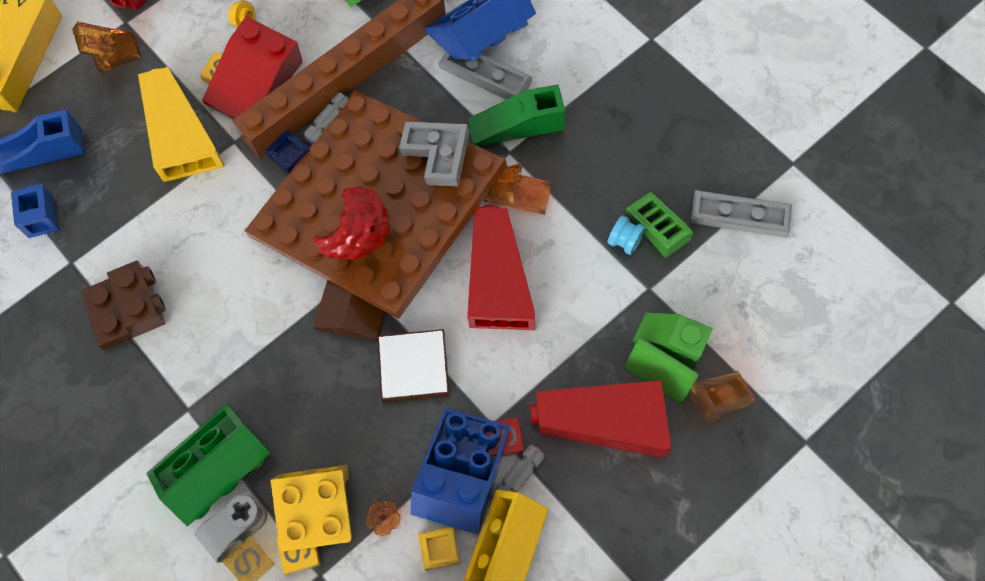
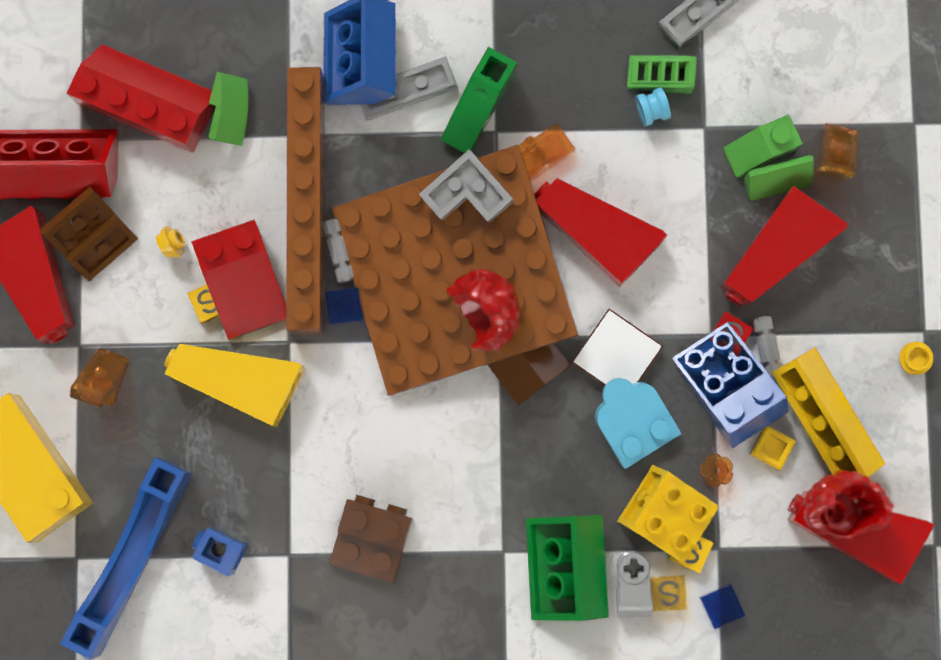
camera: 45 degrees left, 15 degrees up
none -> medium azure plate [595,378,682,469]

